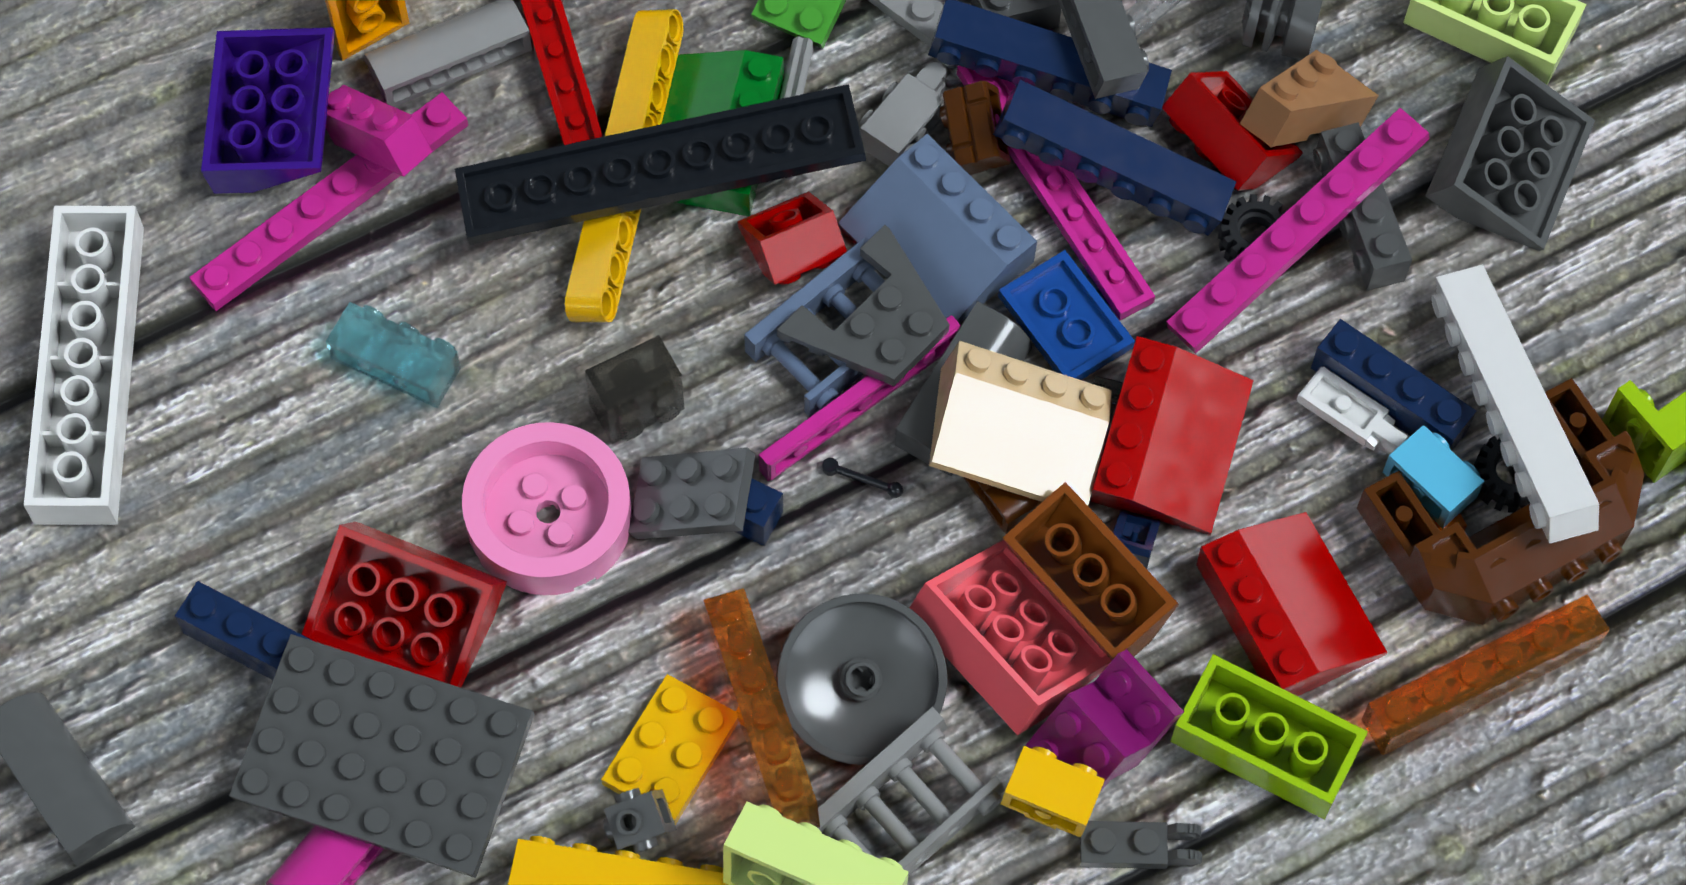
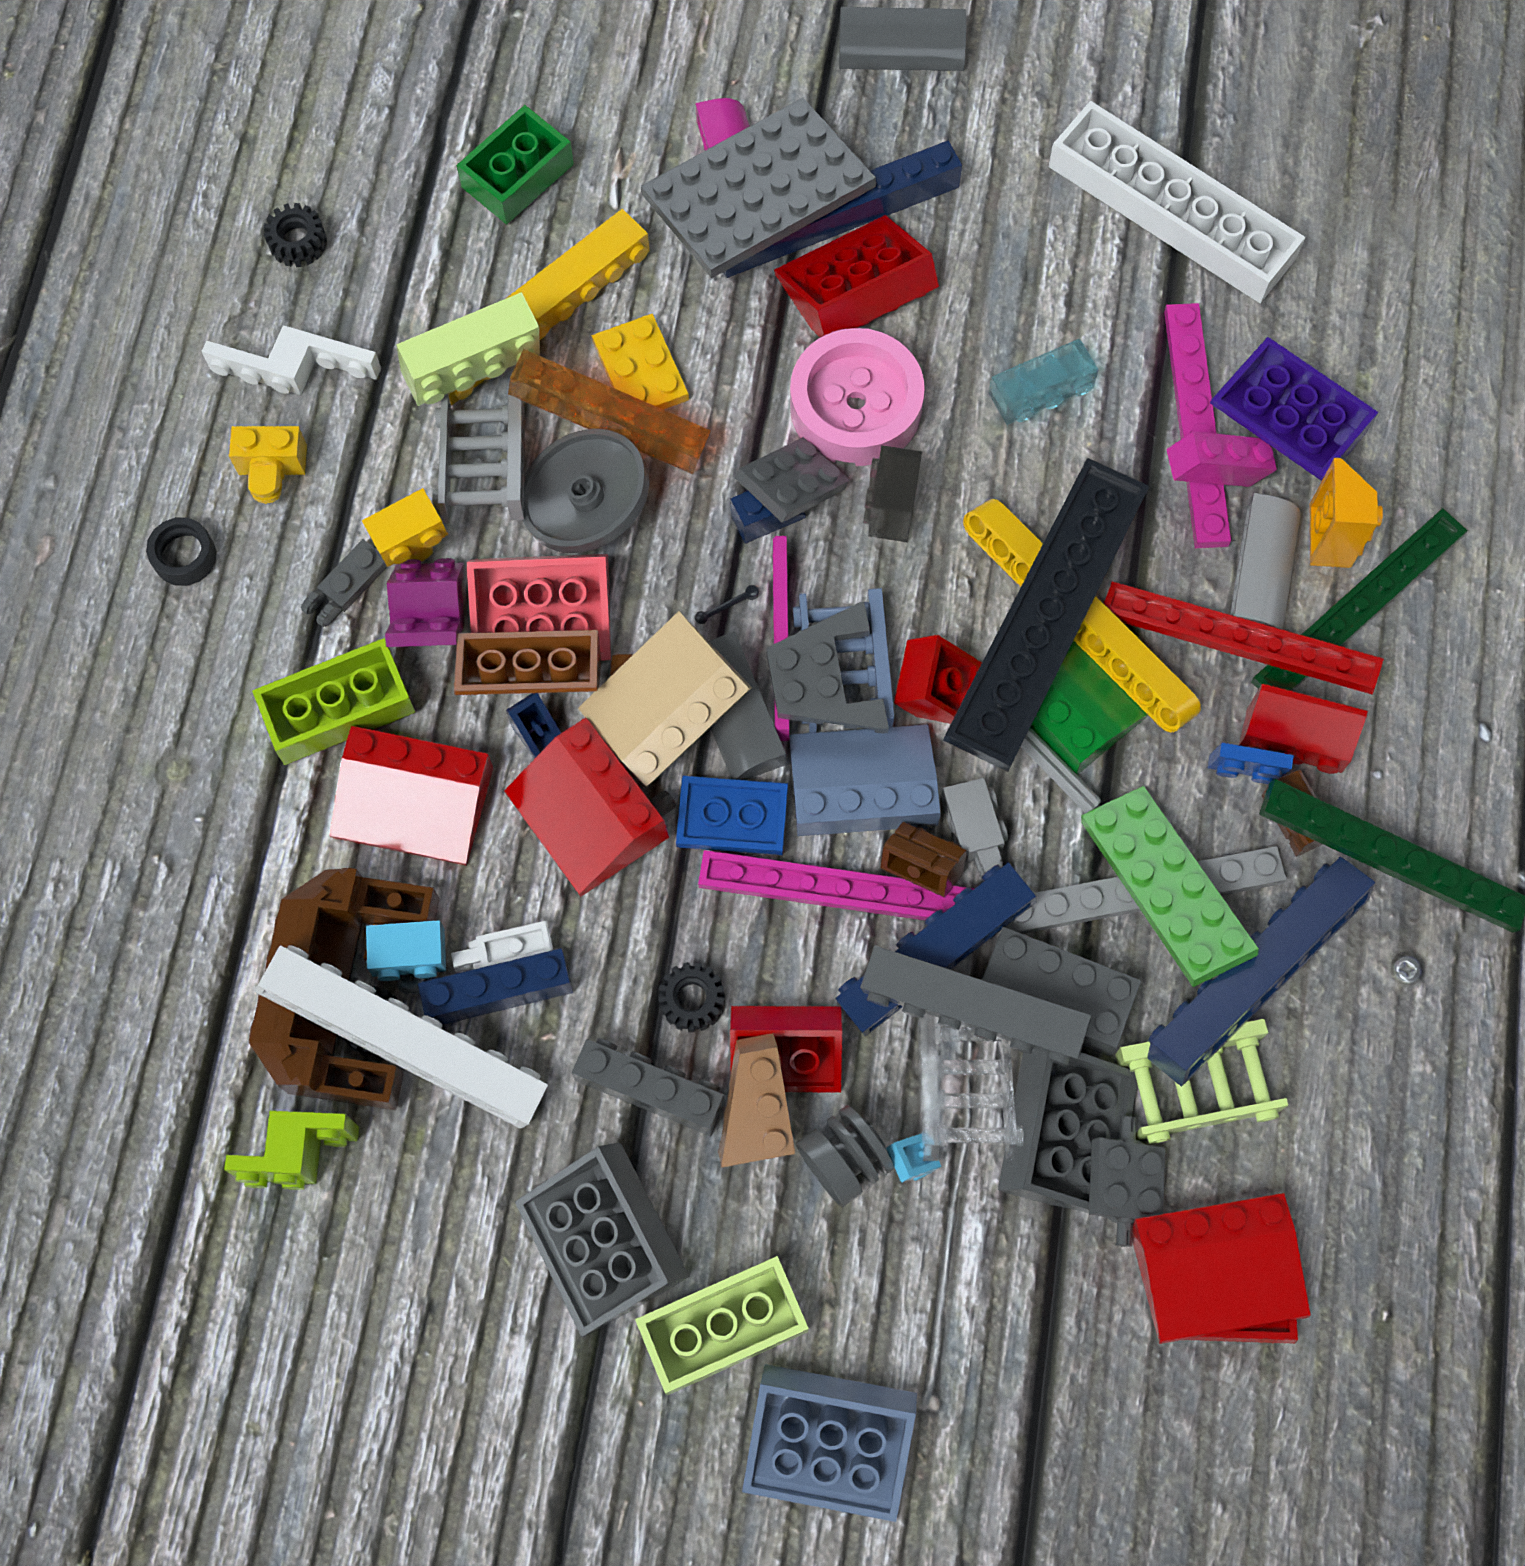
camera: 130 degrees right, 5 degrees up
dark grey brick [603,788,677,853] -> none
dark blue brick [993,80,1237,236] -> none
dark pink plate [1166,108,1429,354] -> none
clear orange brick [1361,594,1610,755] -> none

